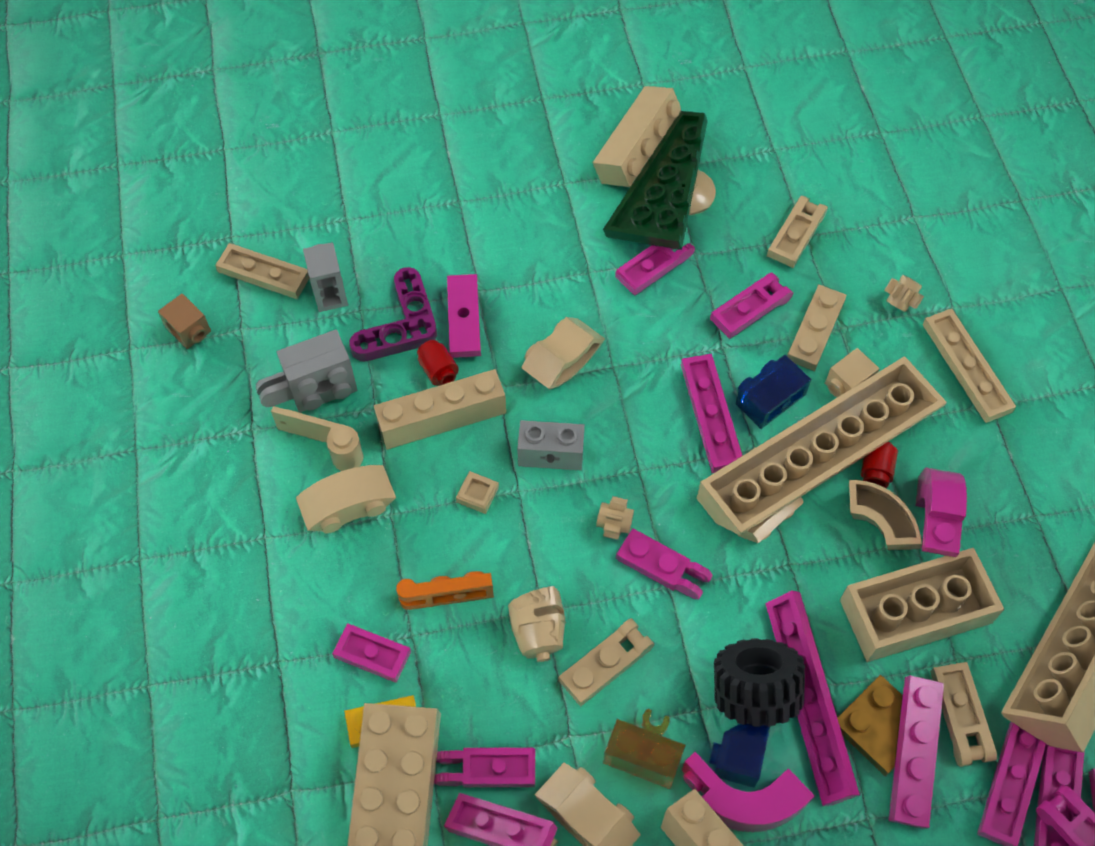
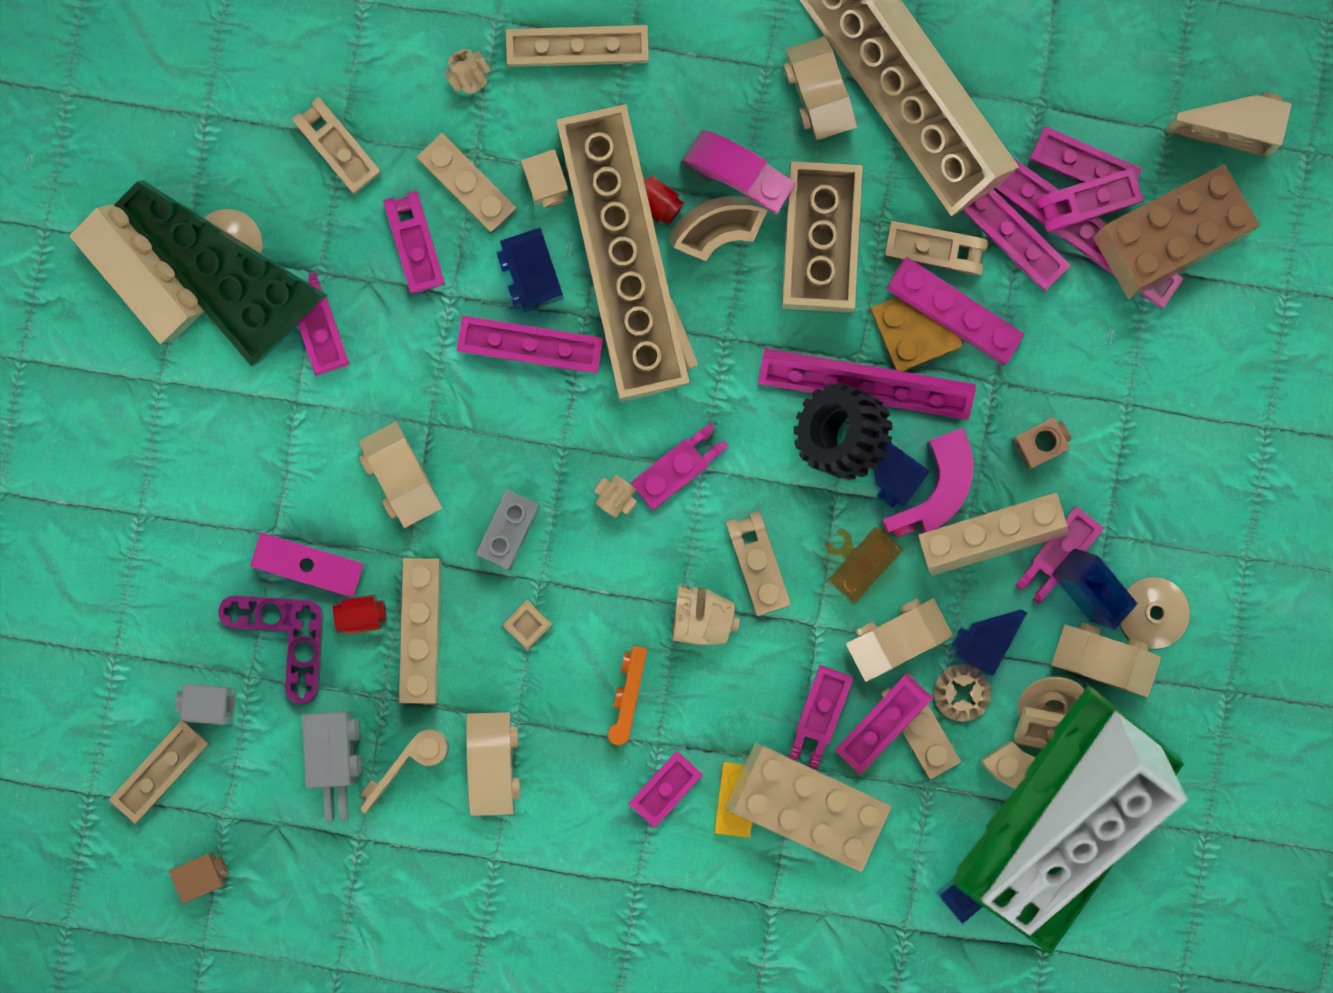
camera: 70 degrees left, 25 degrees up
none -> tan brick [783,36,857,141]

